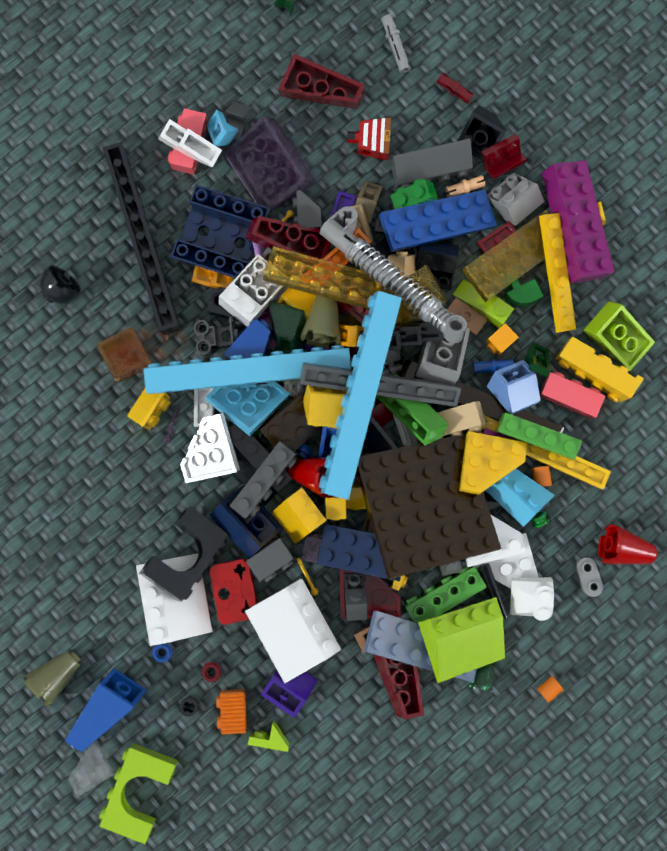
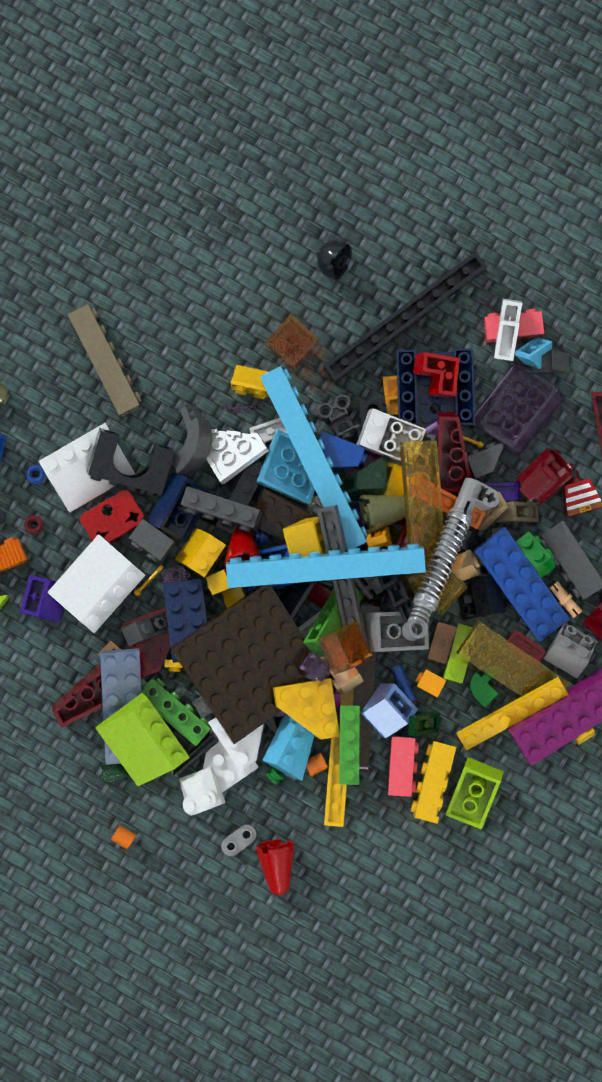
camera: 75 degrees right, 0 degrees up
none -> dark tan brick [68,304,142,418]
none -> dark grey arch [172,406,212,477]
none -> clear purple brick [300,652,332,682]
none -> clear orange brick [318,621,372,675]
none -> red brick [413,352,460,398]
none -> dark red container [515,447,574,506]

